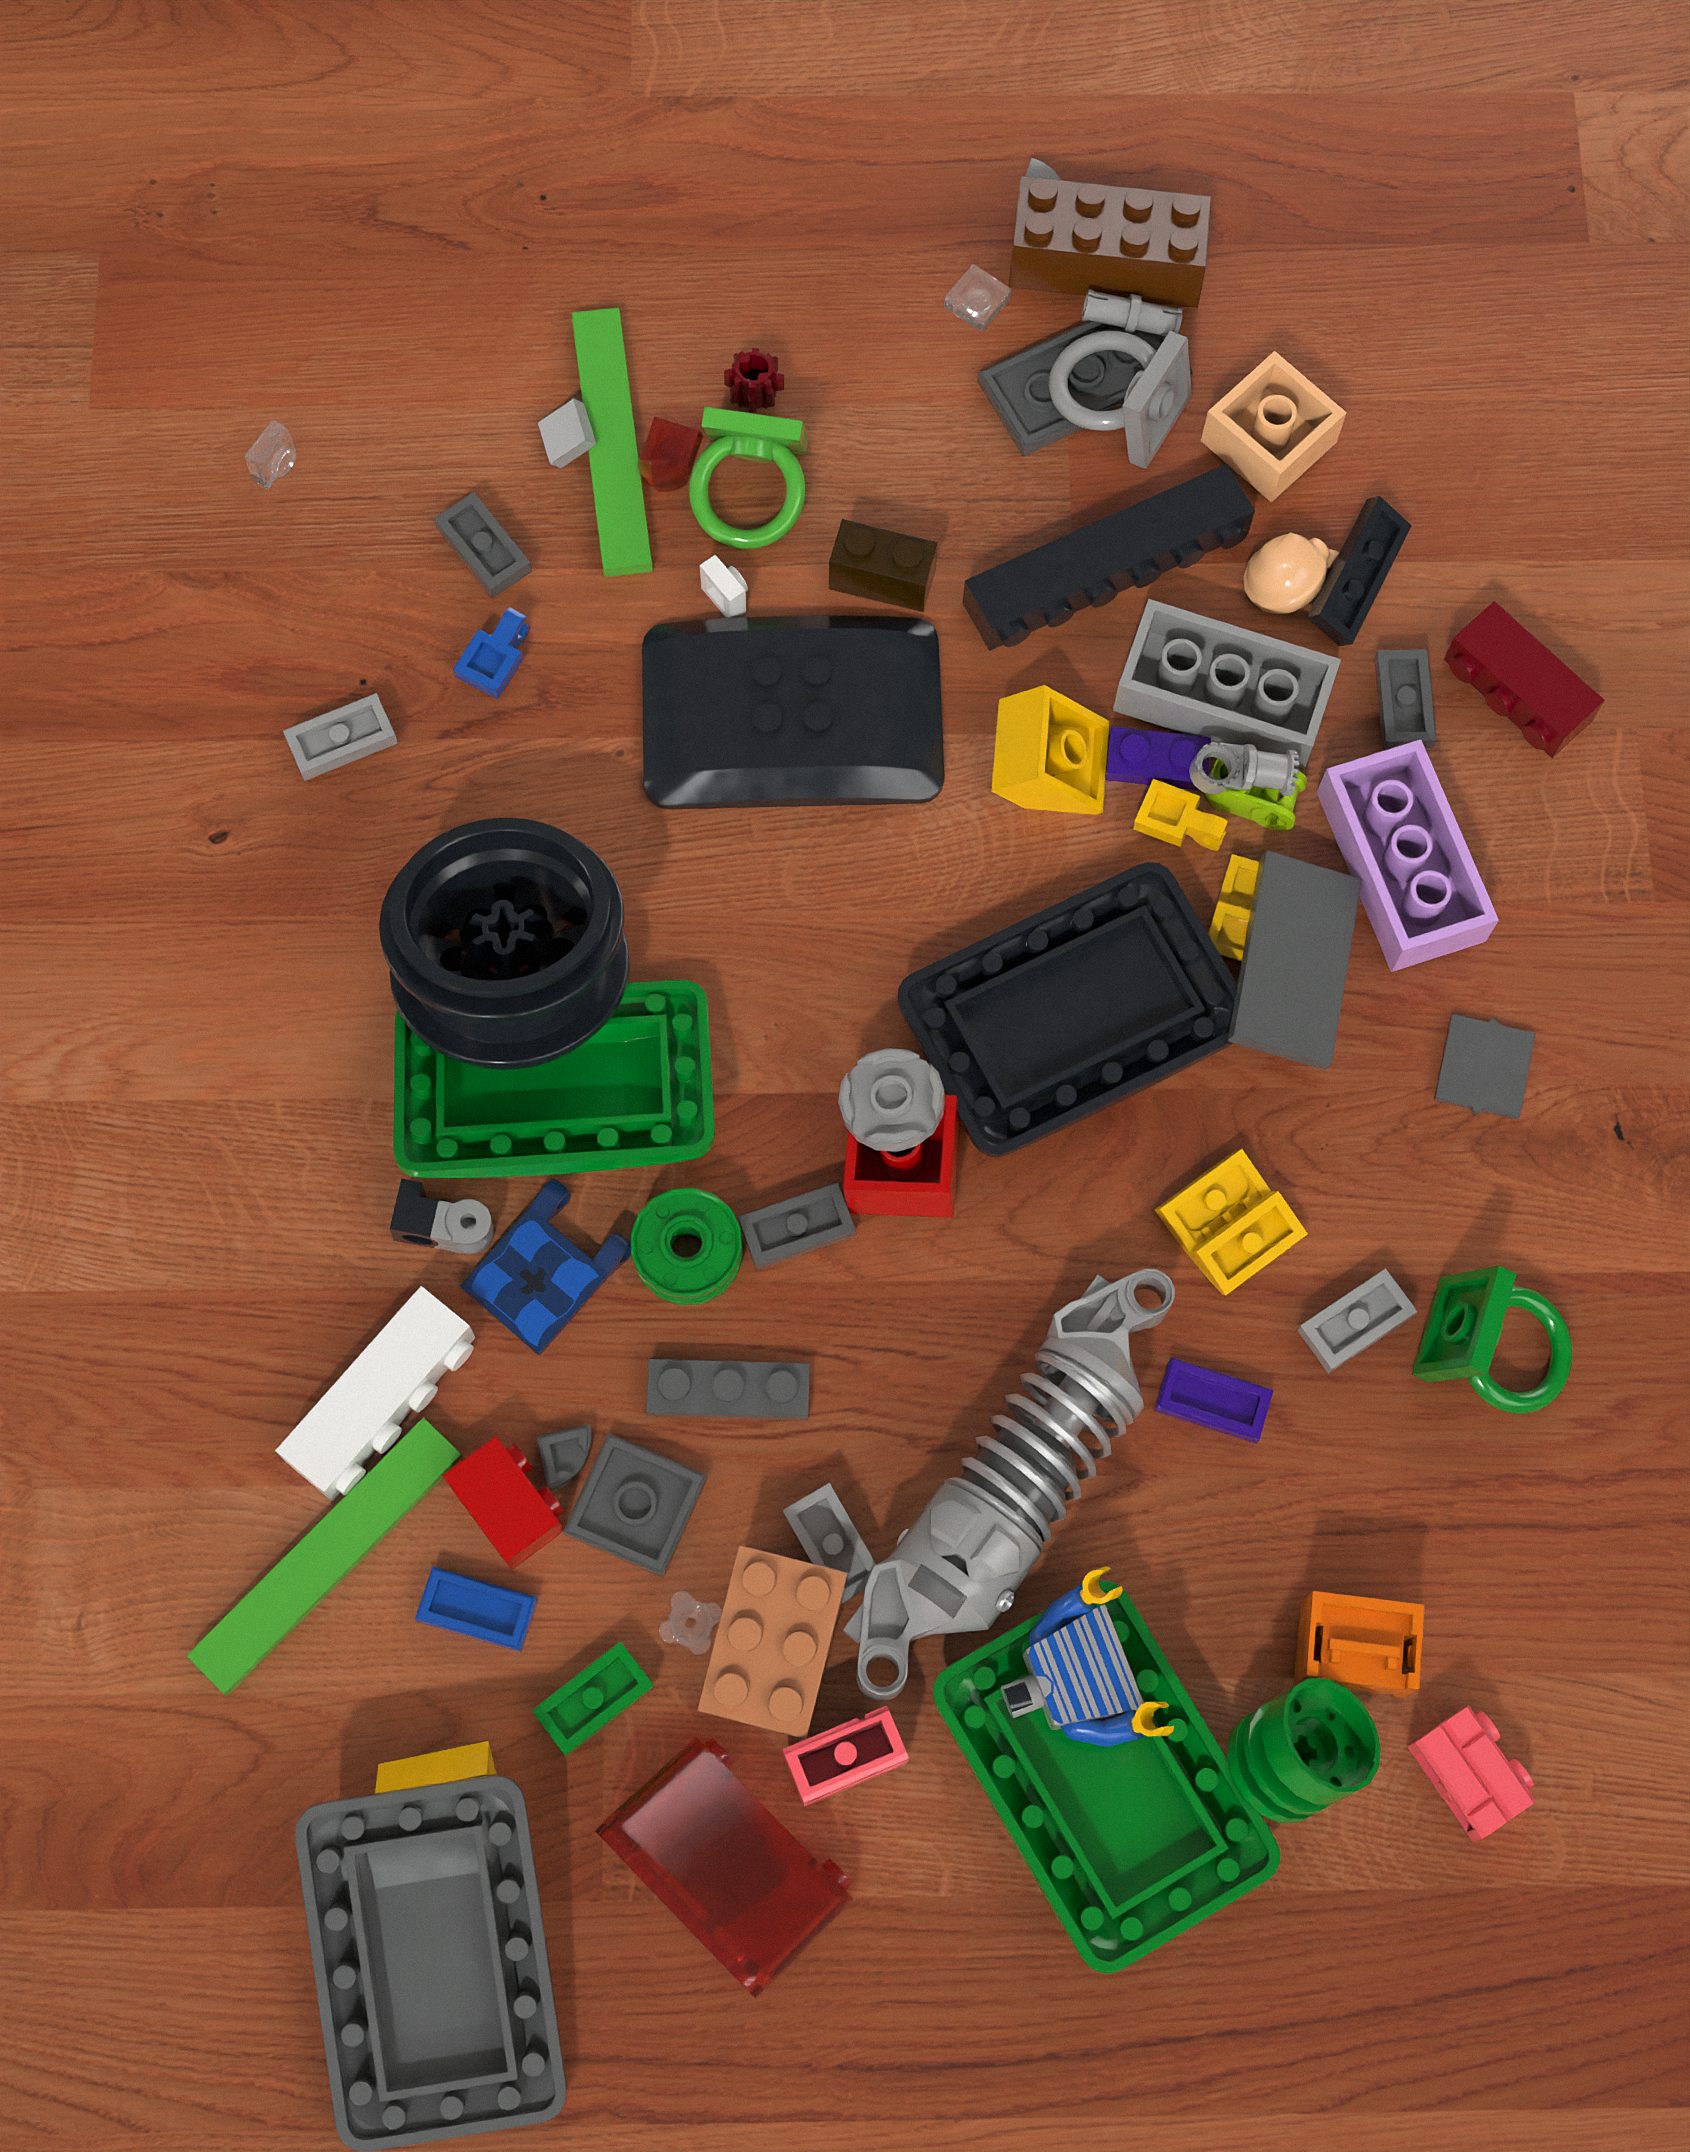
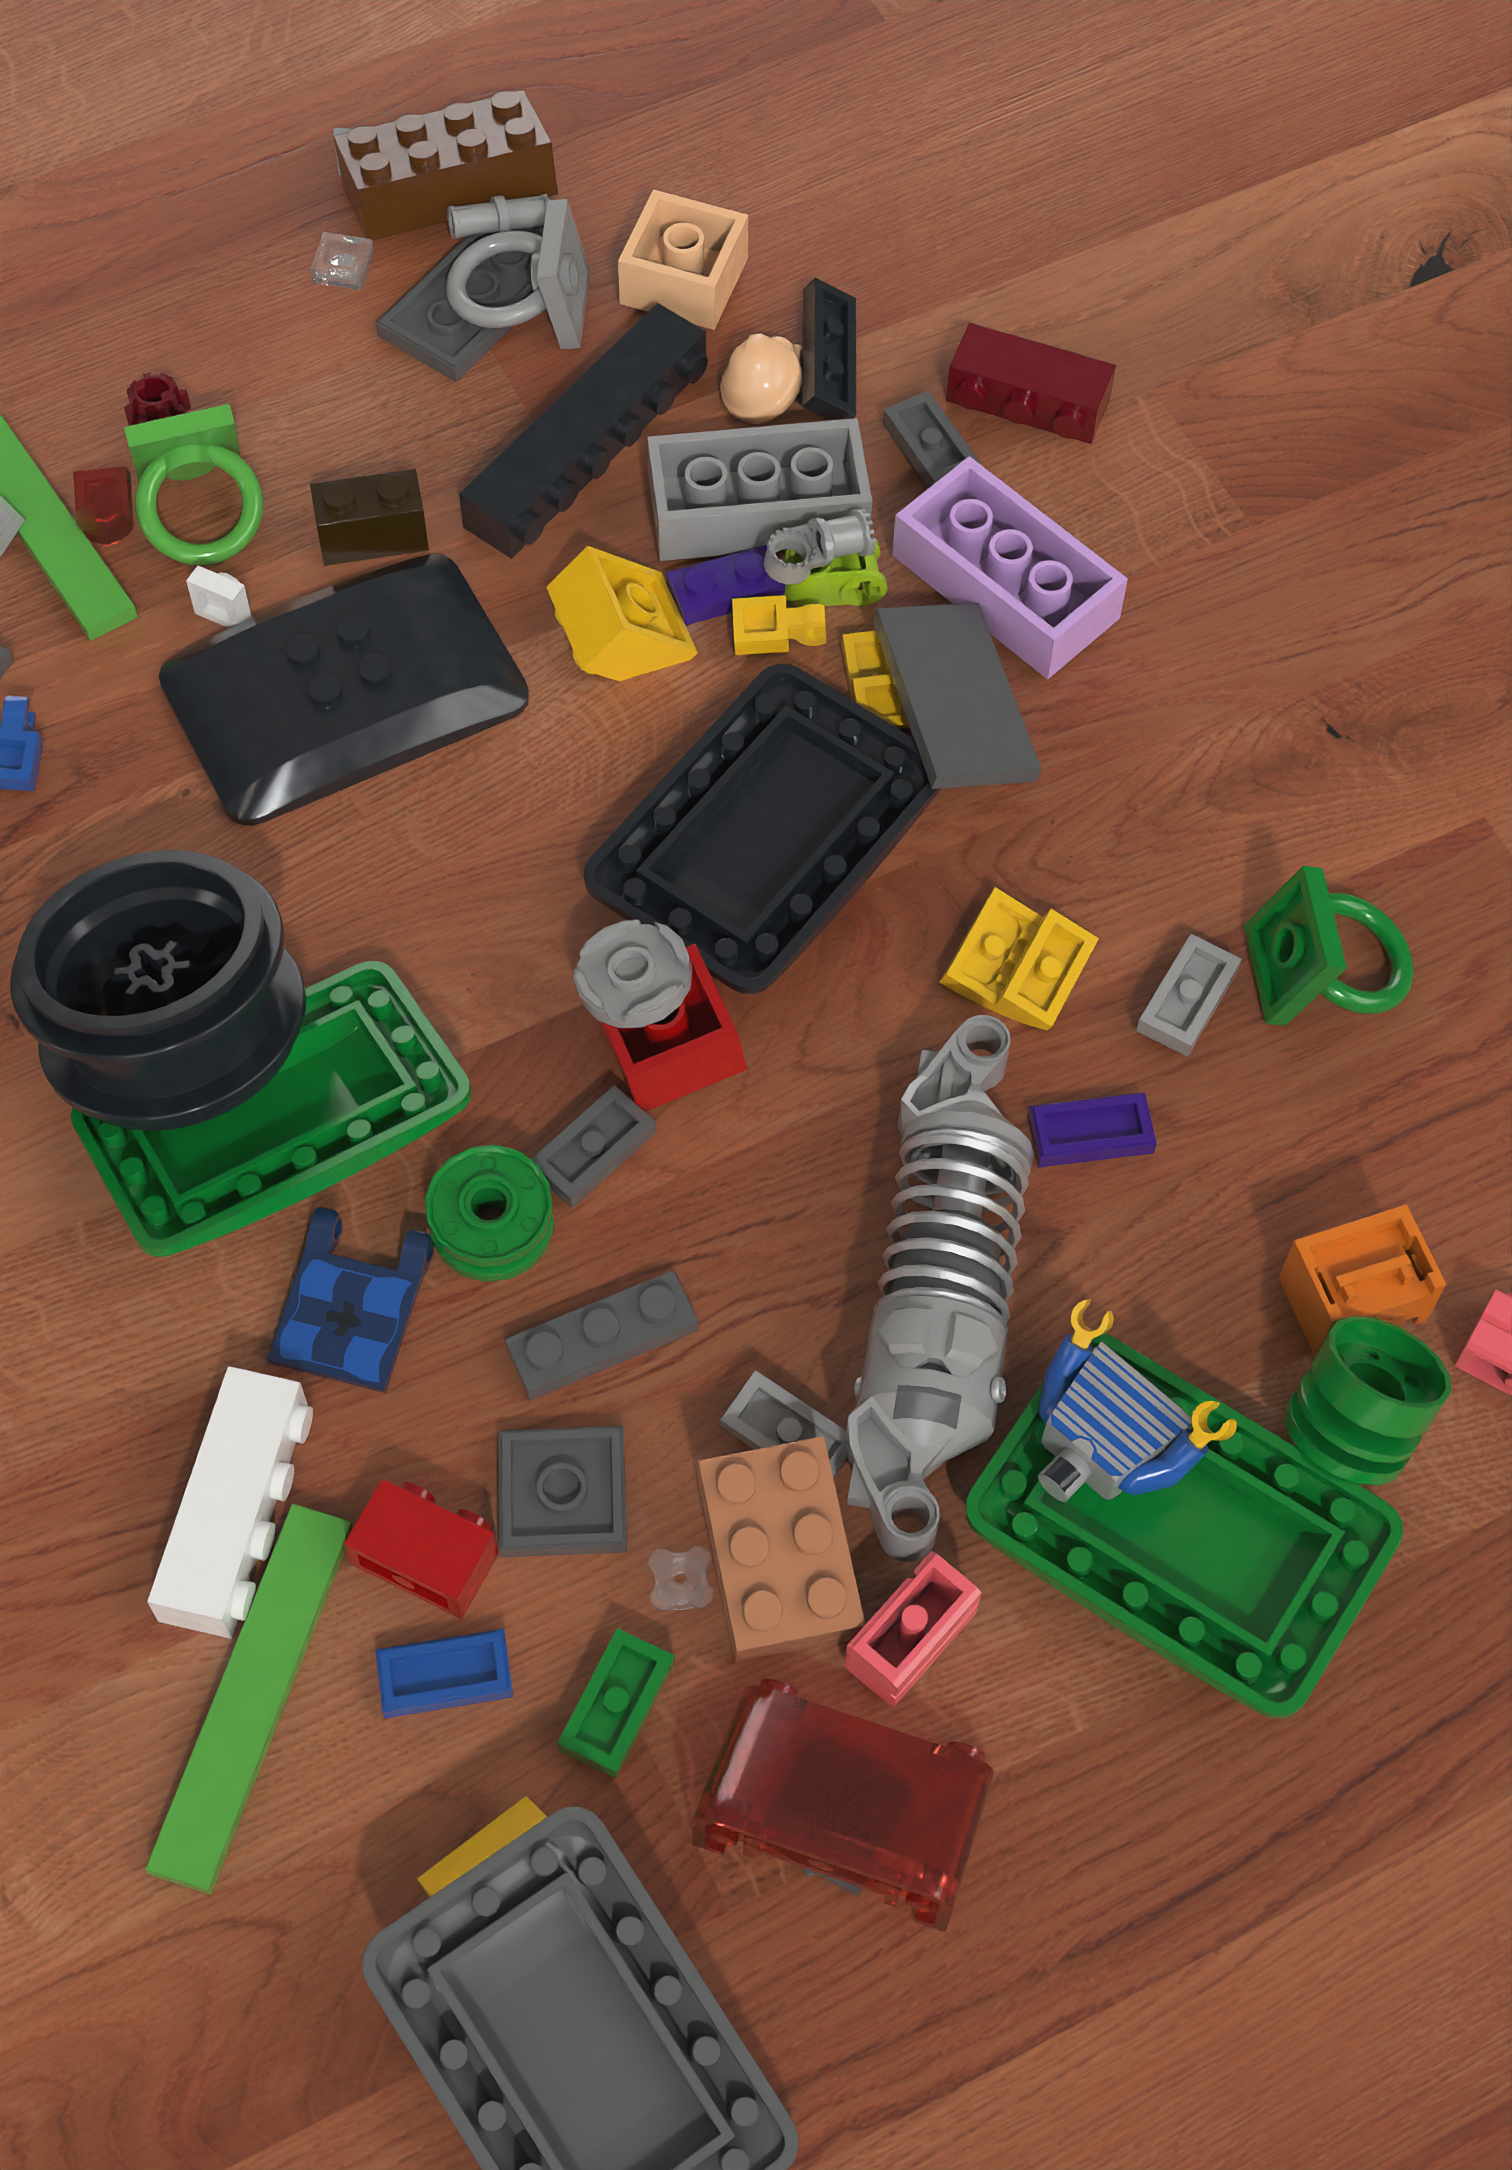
camera: 25 degrees left, 10 degrees down
leg [390,1179,494,1254] -> none
dark grey tile [537,1424,592,1492] -> none
dark grey piece [1434,1014,1536,1120] -> none

